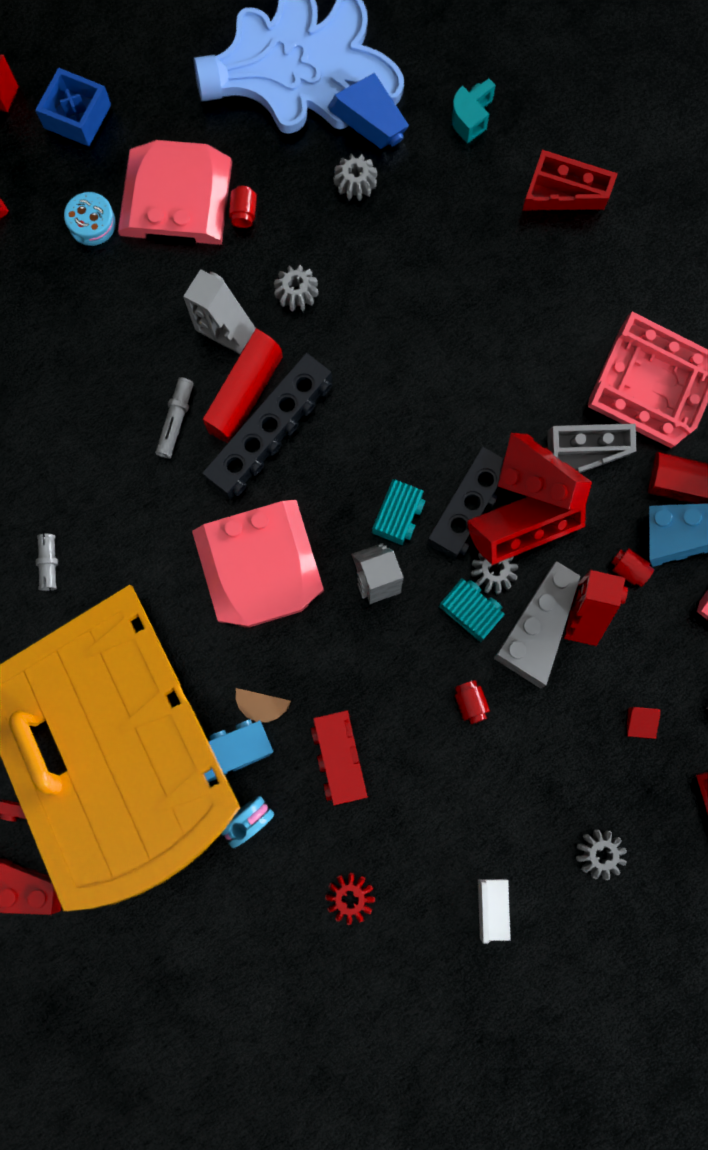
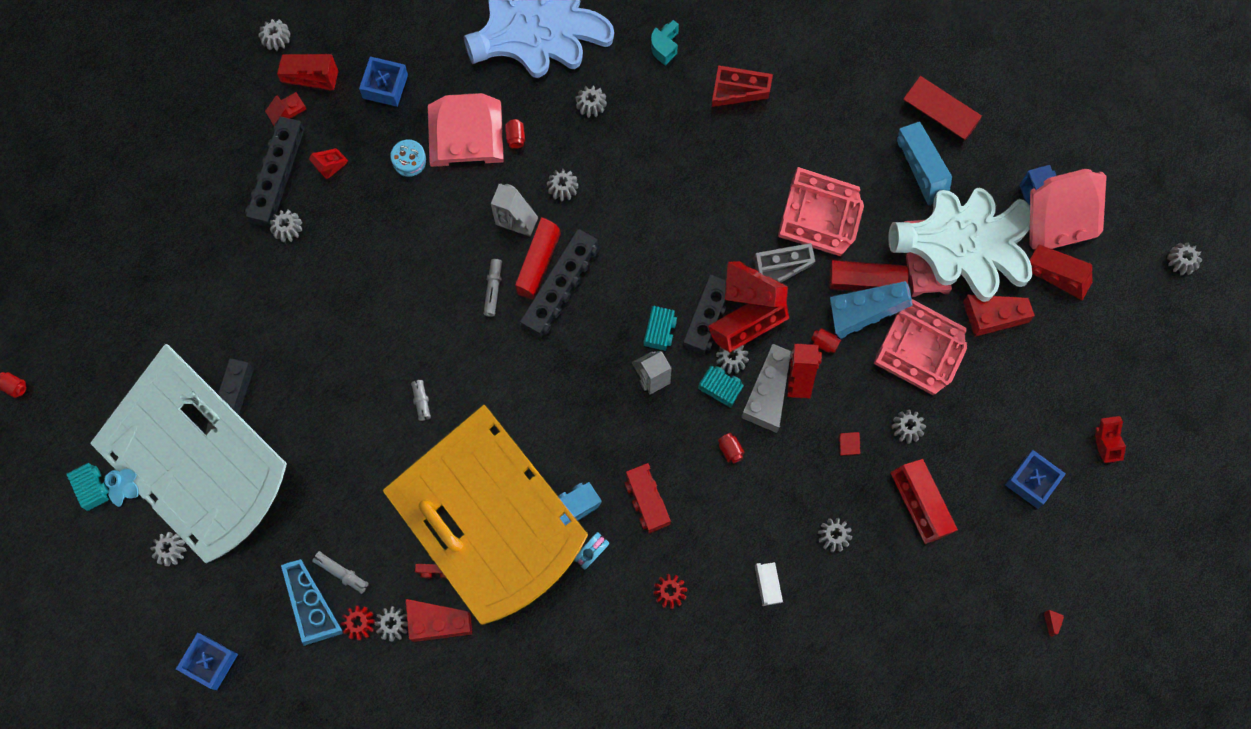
camera: 10 degrees left, 5 degrees down
coral wedge [192,500,324,627] -> none
medium nougat tile [236,688,291,723] -> none
blue slope [327,72,409,149] -> none

